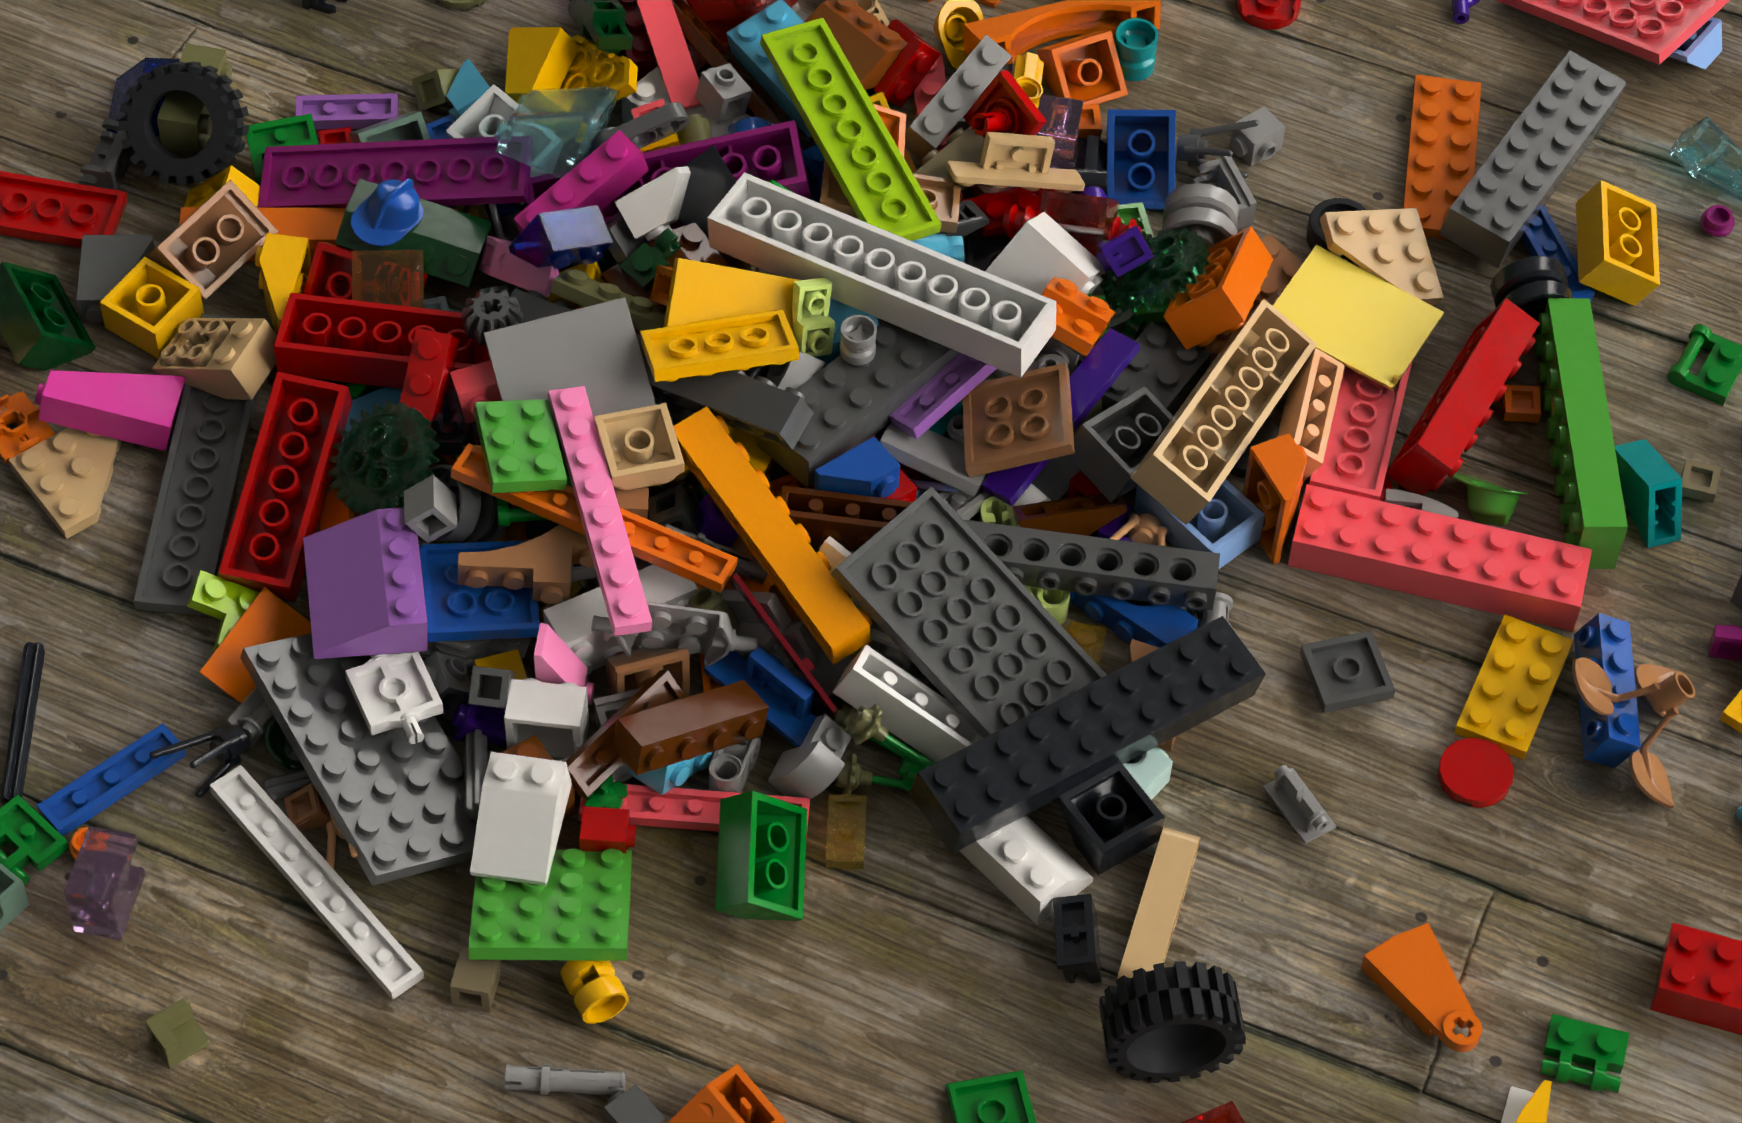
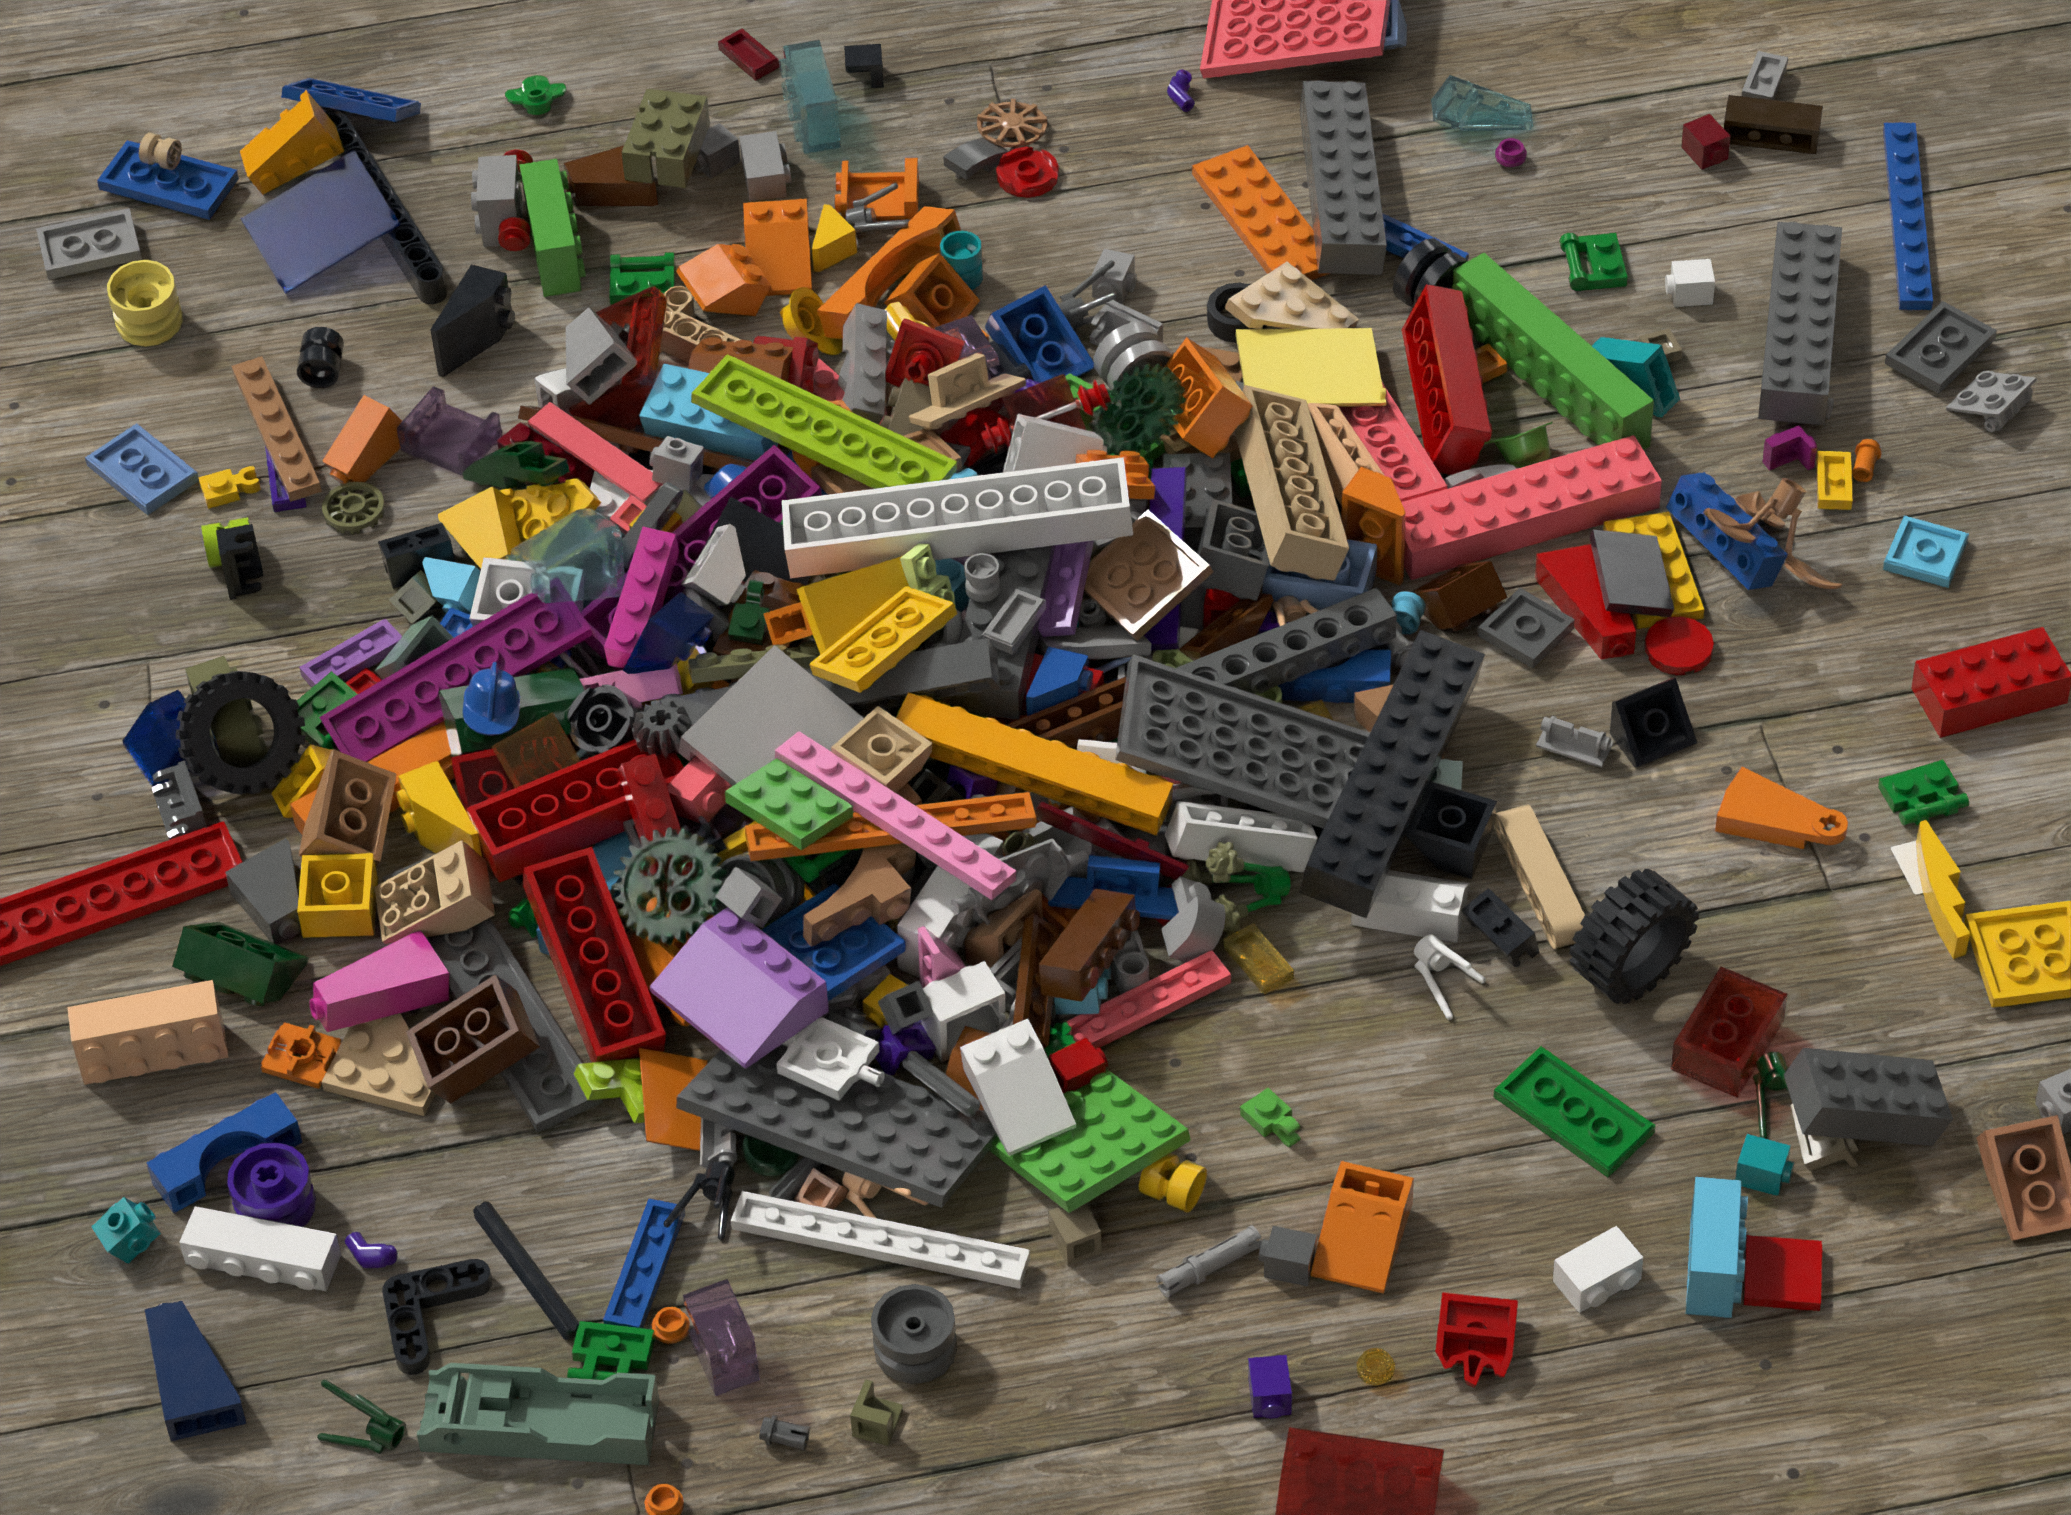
camera: 30 degrees left, 5 degrees down
green slope [715,791,807,921] -> none
dark purple bracket [1096,225,1154,278] -> none
yellow brick [1576,180,1660,306] -> none
none -> black hinge [378,523,455,589]
none -> reddish brown brick [406,974,540,1104]
none -> black brick [568,684,644,756]
none -> dark grey pin [759,1415,810,1451]
none -> dark grey wheel [871,1284,957,1384]
none -> light grey tile [982,588,1047,655]
none -> bright green plate [1240,1088,1301,1147]
none -> medium azure wheel [1392,591,1426,635]
none -> reddish brown slope [1411,561,1508,632]
none -> white plant [1414,934,1486,1020]
none -> red slope [1535,544,1636,660]
none -> tile [1589,529,1674,617]
none -> black slope [1610,678,1697,767]

